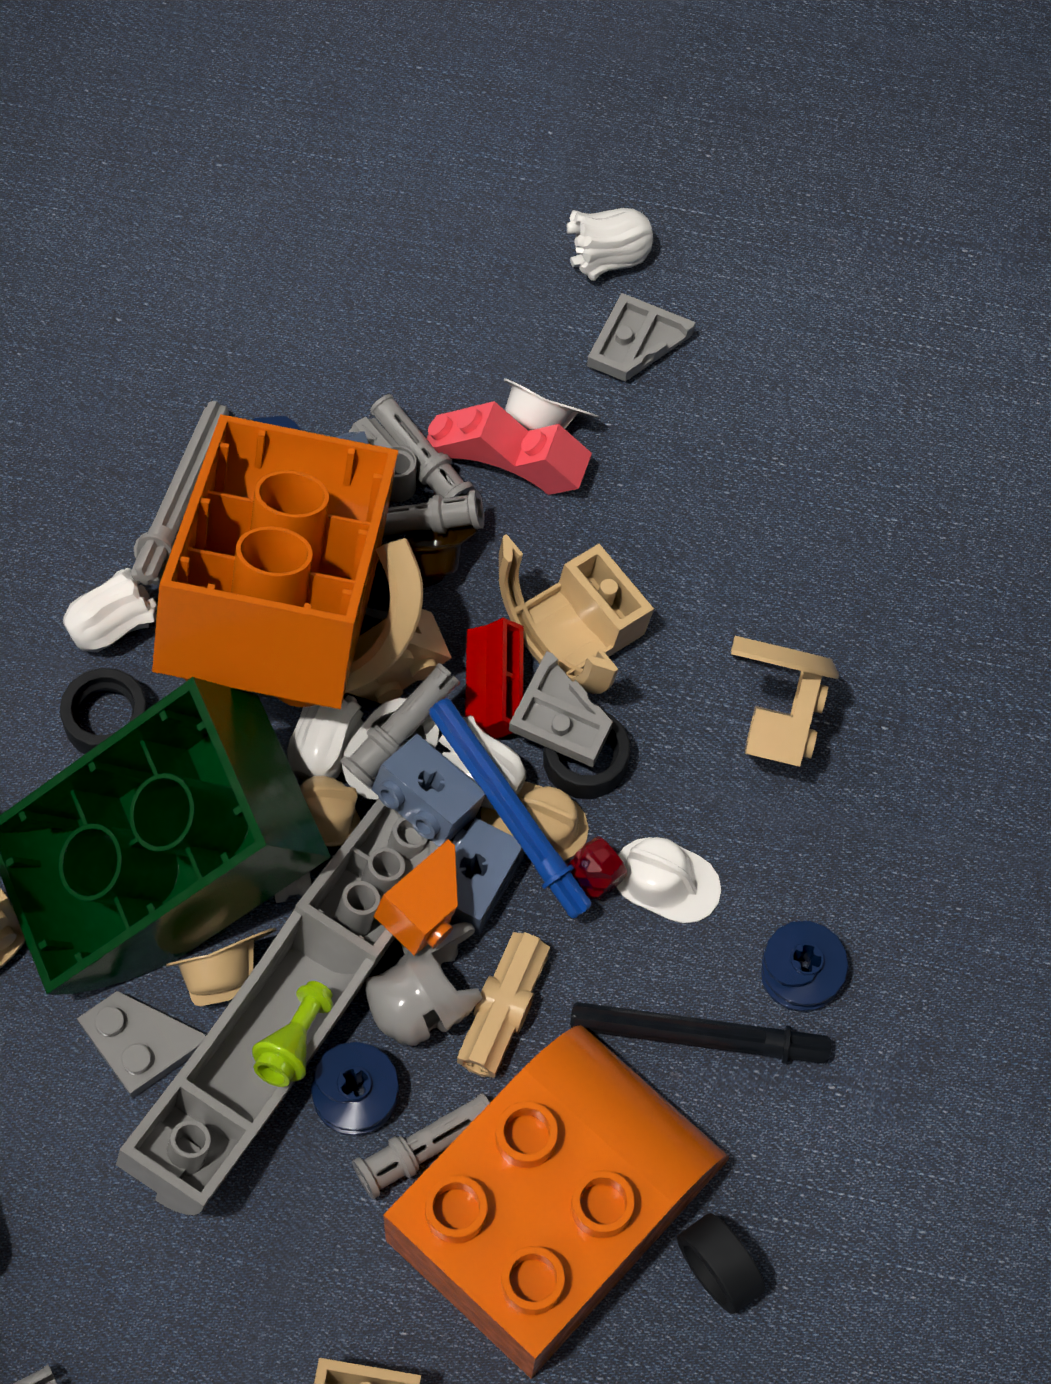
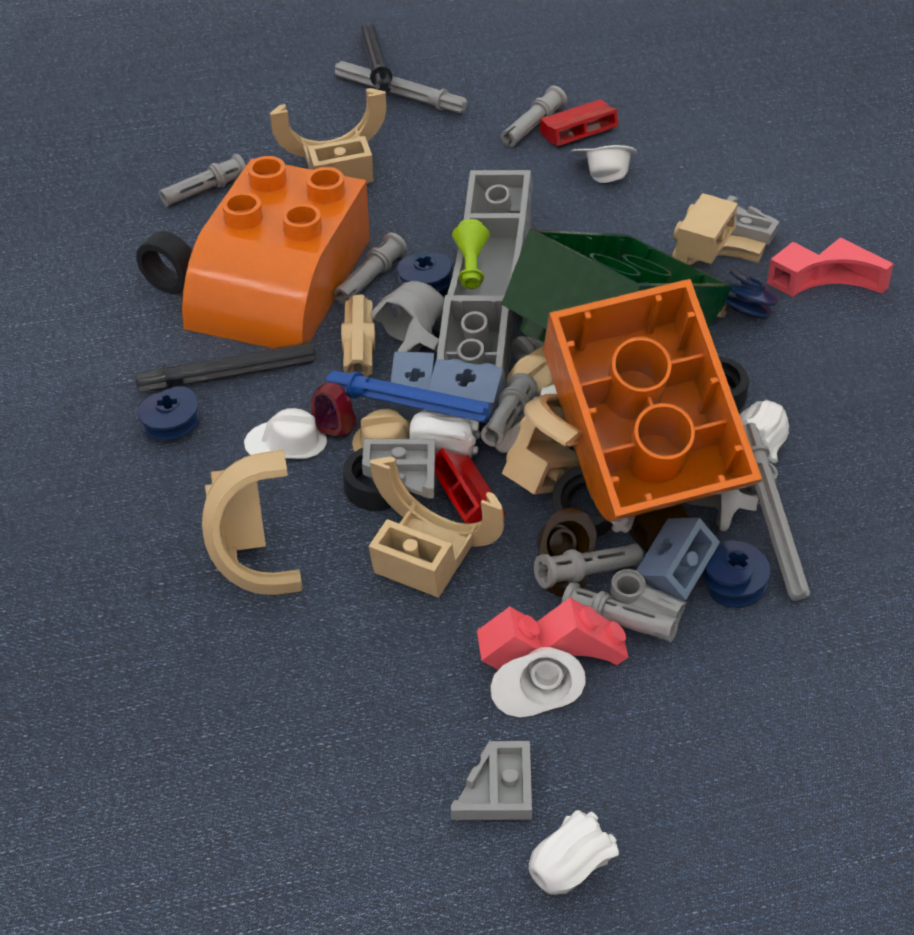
camera: 160 degrees right, 20 degrees down
orange slope [373,839,458,956] -> none

